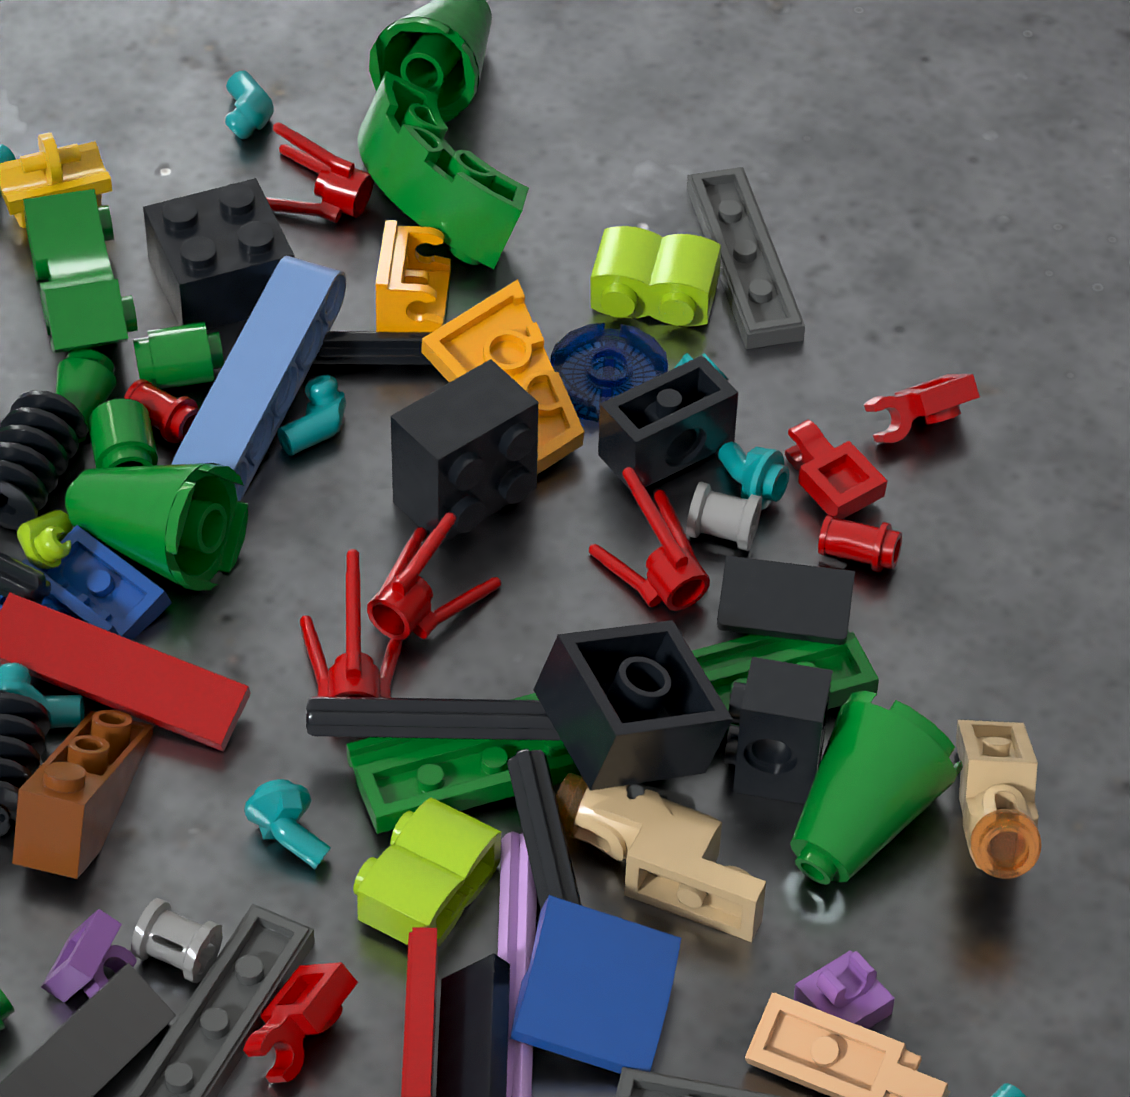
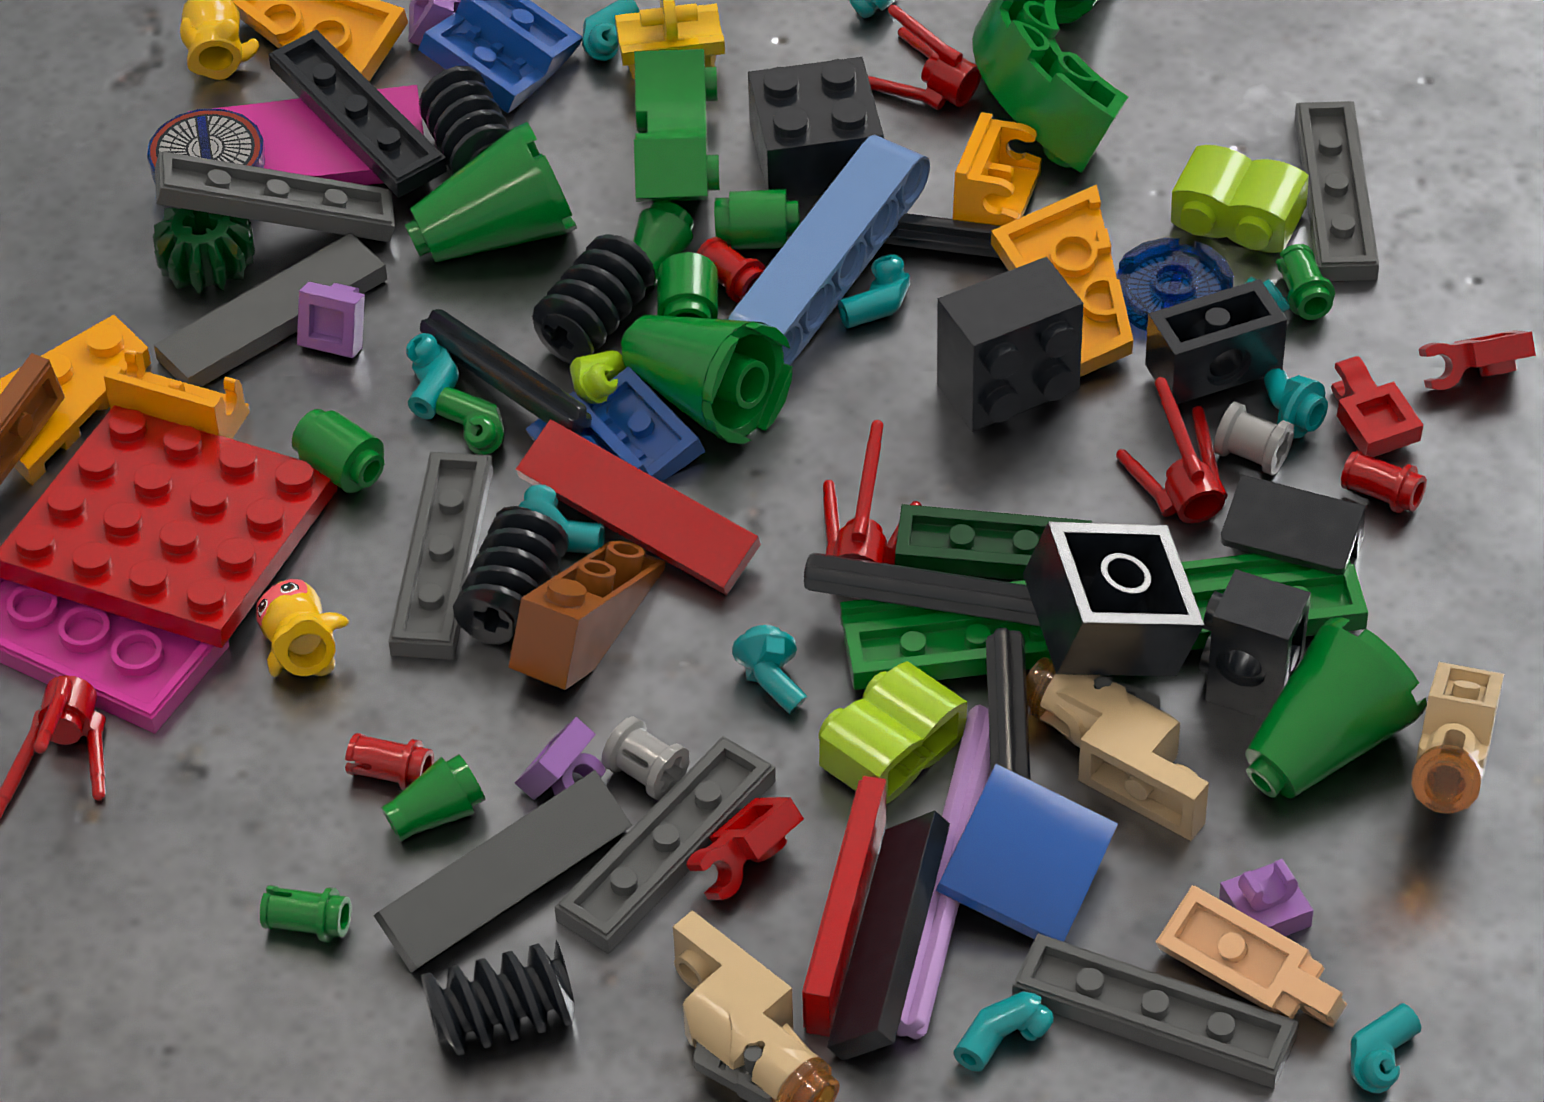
camera: 15 degrees right, 0 degrees up
red plant [367,512,501,640] -> none
none -> dark green plate [895,504,1092,581]
none -> green pin [1276,244,1335,320]

